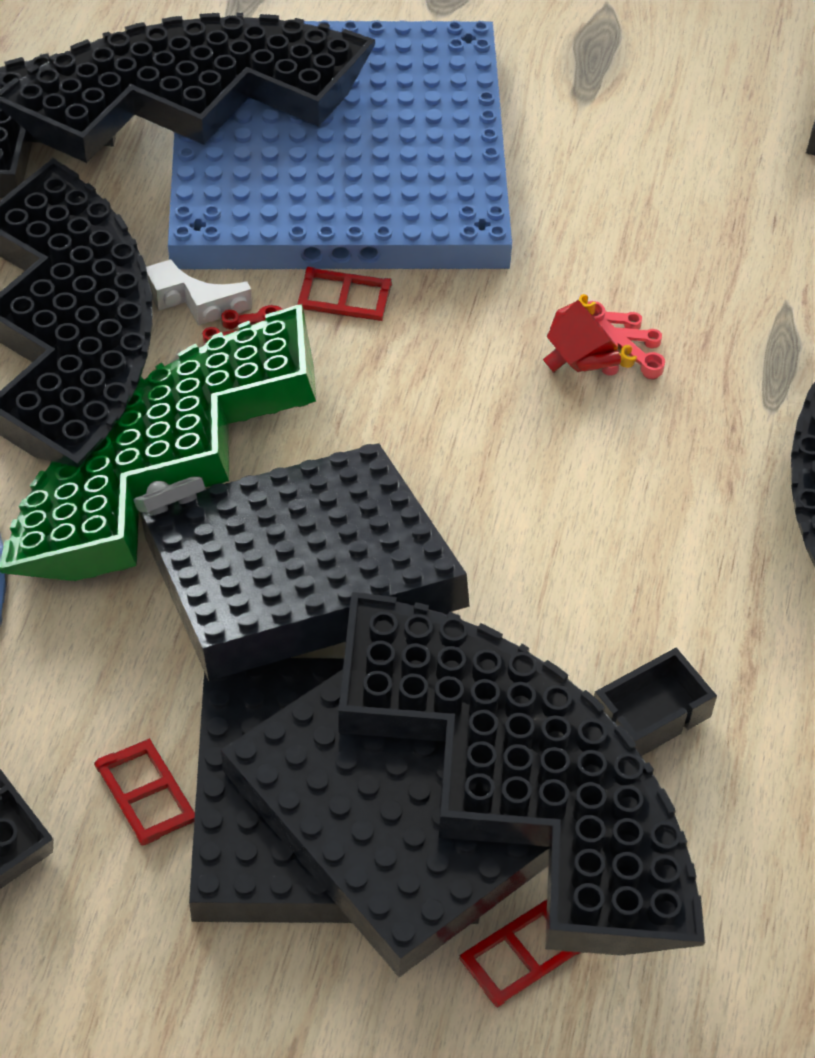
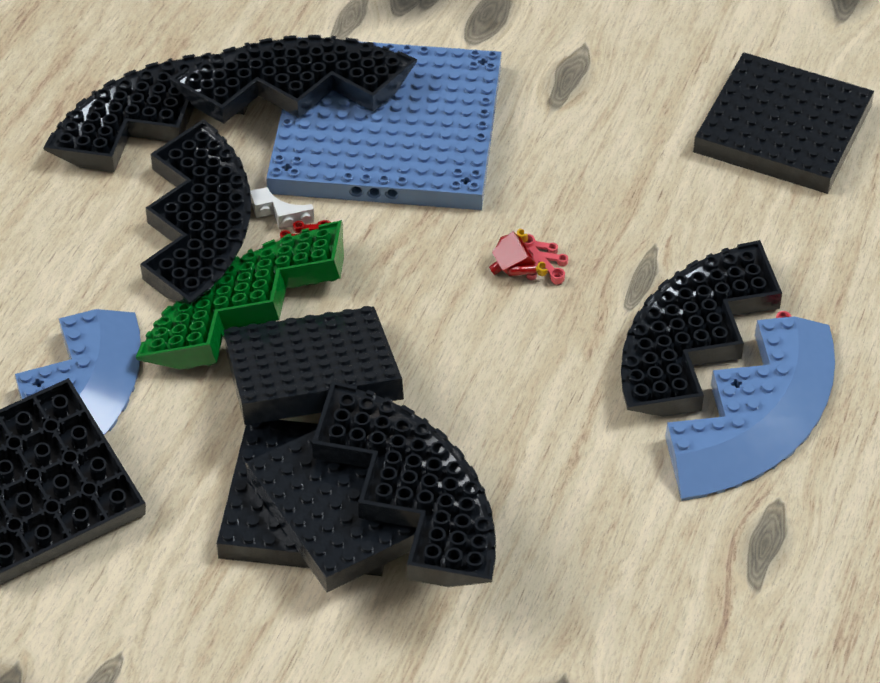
camera: 10 degrees right, 5 degrees down
red window [94,738,195,846] -> none
light grey plate [133,477,206,516] -> none
red window [297,266,392,321] -> none
red window [459,900,582,1008] -> none
black piece [594,647,717,756] -> none

